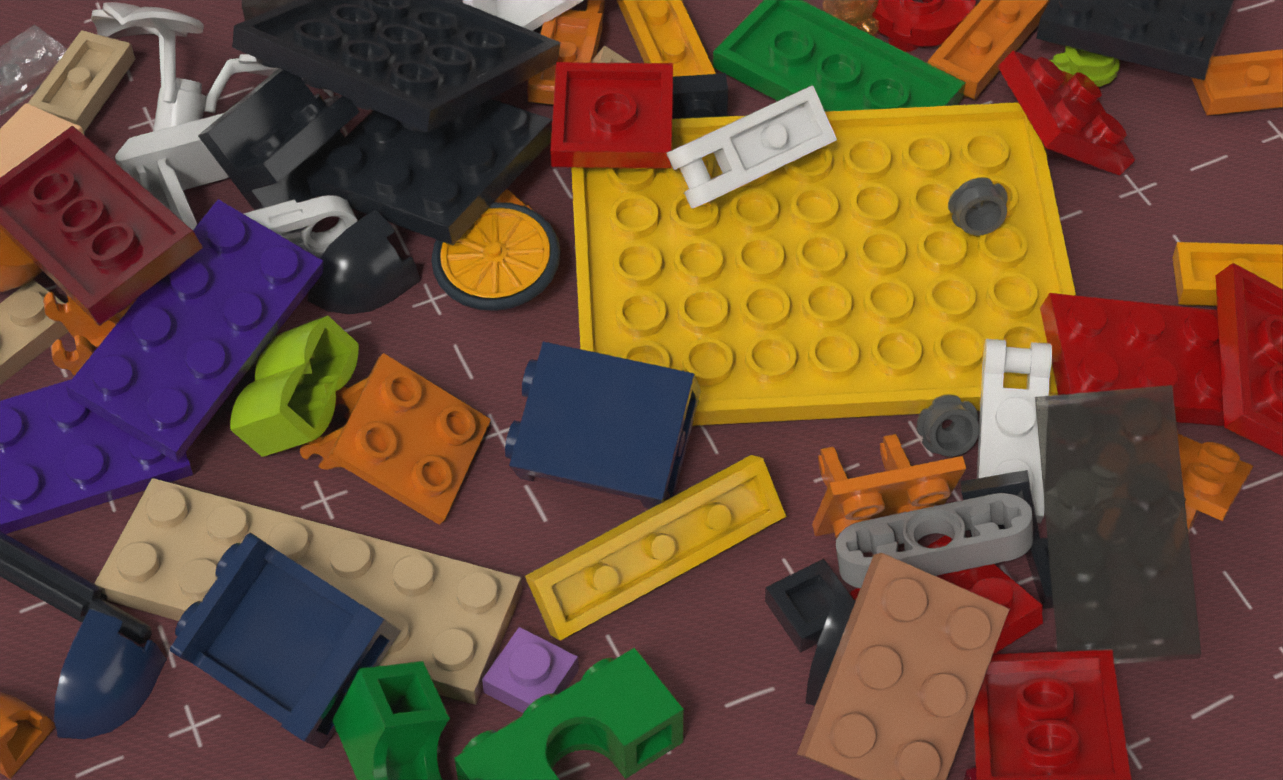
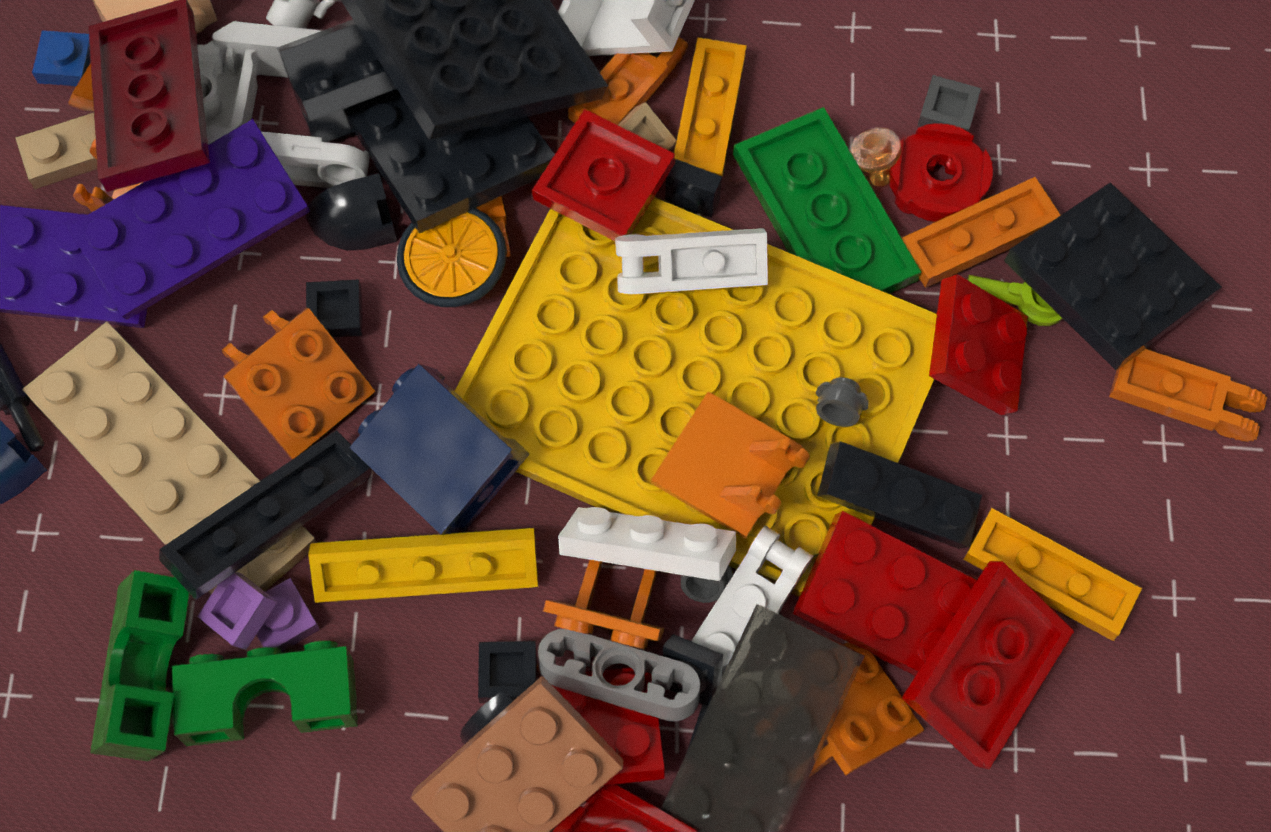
camera: 25 degrees right, 15 degrees up
dark blue panel [170,533,401,749] -> none
lime brick [230,316,359,457] -> none
none -> black plate [159,430,372,600]
none -> medium lavender plate [197,572,277,650]
none -> black plate [306,279,362,338]
none -> white plate [558,507,736,581]
none -> orange plate [651,391,810,539]
none -> black plate [817,441,982,549]

